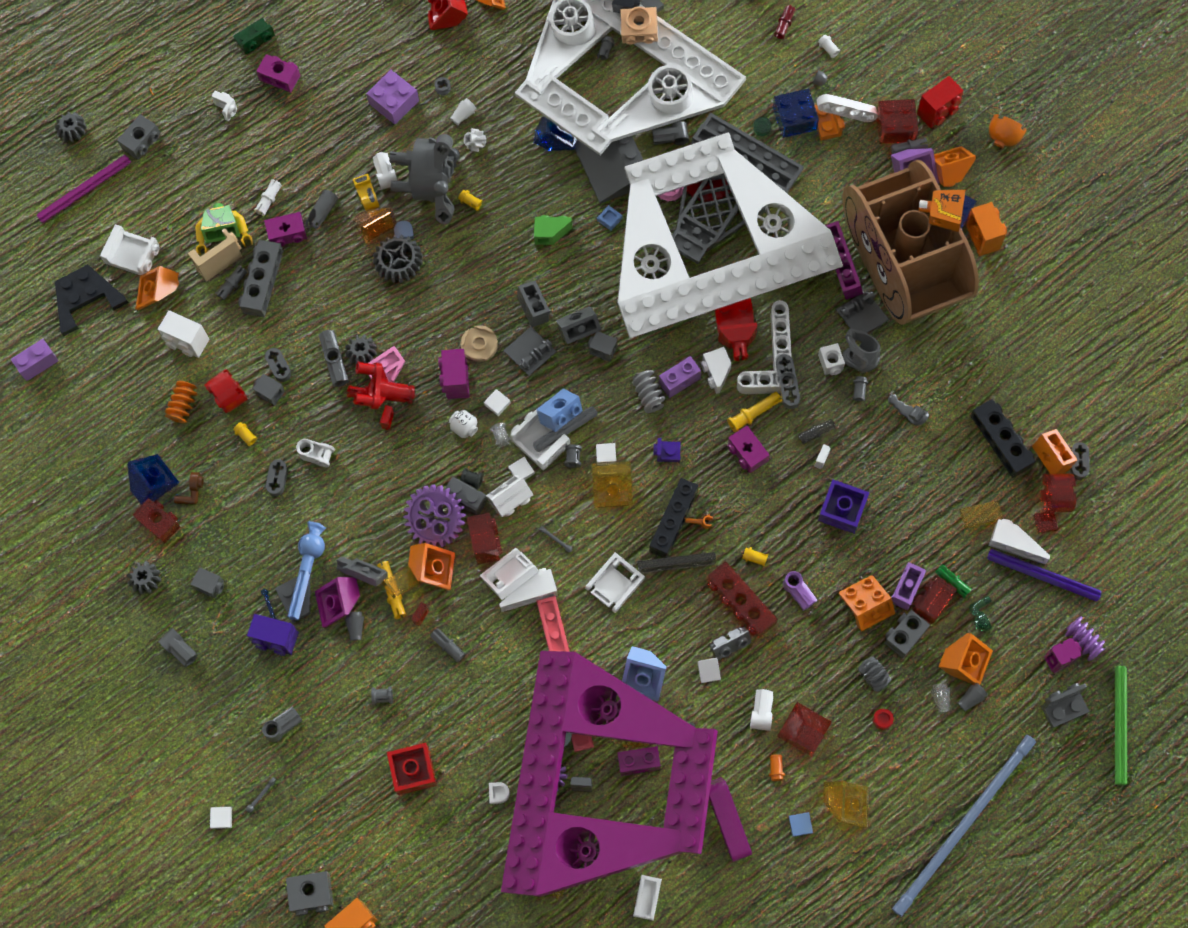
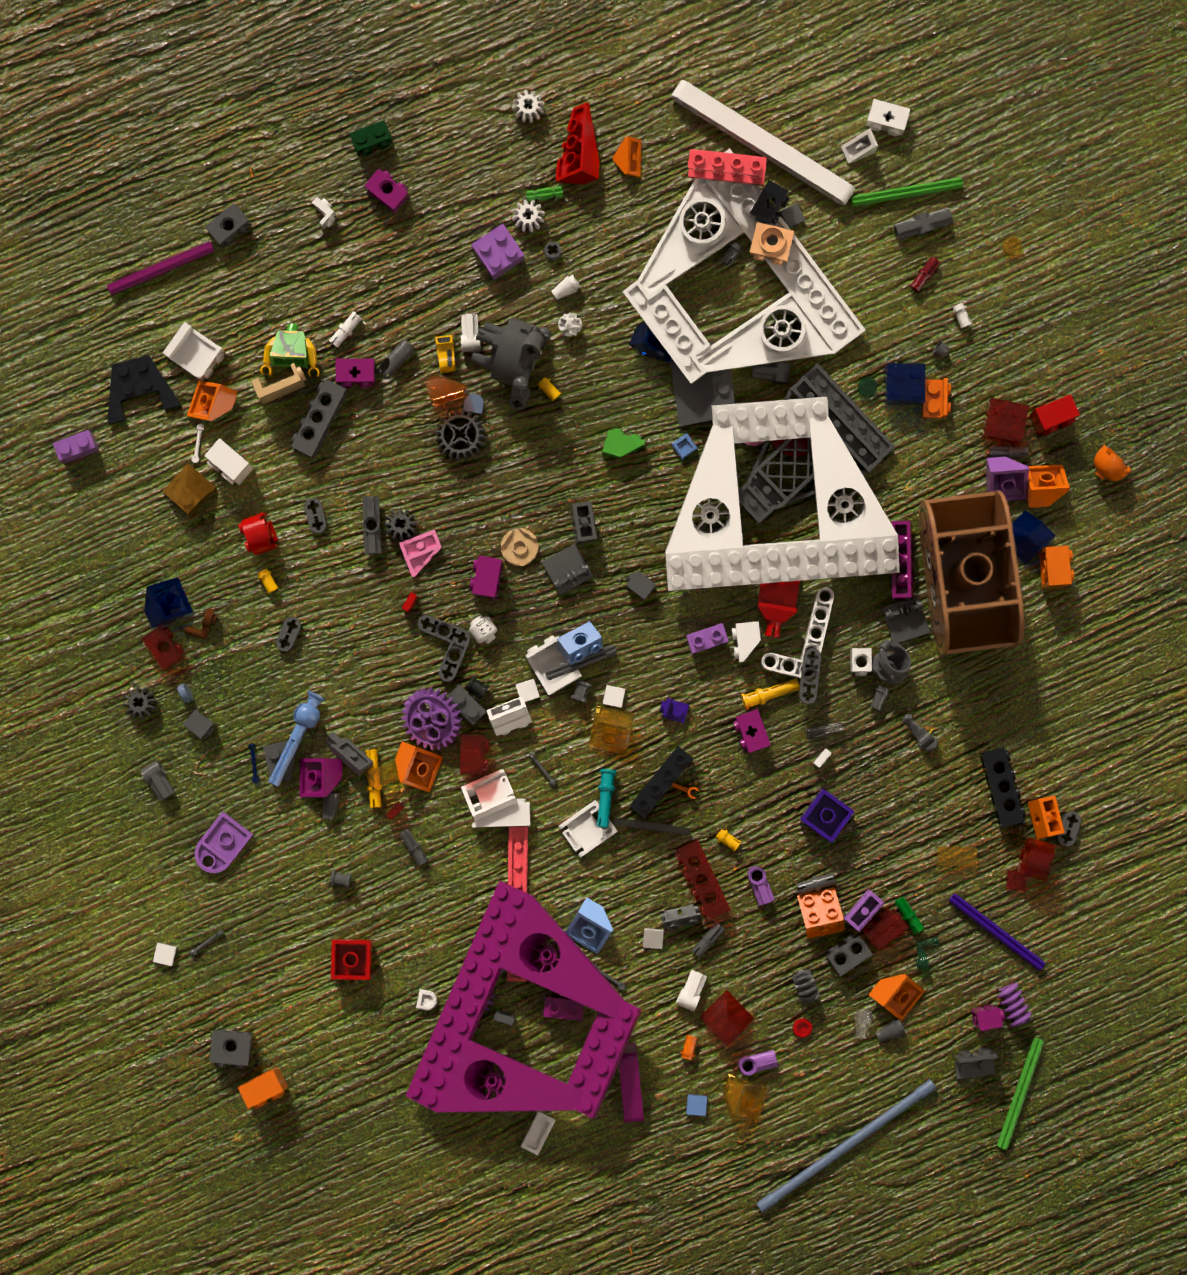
camera: 10 degrees right, 15 degrees up
dark grey gear [55,112,87,143] -> none
orange piece [165,381,198,423] -> none
dark grey pin [215,265,248,300] -> none
dark purple brick [247,614,299,656] -> none
dark grey brick [252,374,285,406] -> none
dark grey piece [262,706,303,743] -> none
white piece [296,439,335,467] -> none
red wheel [347,361,415,410] -> none
white tile [484,389,511,416] -> none
clear bush [489,423,512,447] -> none
dark grey brick [556,306,601,344] -> none
light grey piece [632,370,665,413] -> none
white beam [817,94,878,122] -> none
orange torso [919,190,966,232] -> none
white slope [989,519,1050,564] -> none
none -> pearl gold slope [163,463,217,517]
none -> sand blue tile [177,683,194,703]
none -> white hinge [192,424,204,463]
none -> medium lavender tile [195,811,254,873]
none -> dark grey beam [417,615,471,682]
none -> white gear [512,200,544,232]
none -> bright green axle [526,186,563,202]
none -> teal pin [596,769,617,829]
none -> dark grey axle [692,923,725,958]
none -> medium lavender piece [738,1050,778,1075]
none -> dark grey pin [796,872,836,895]

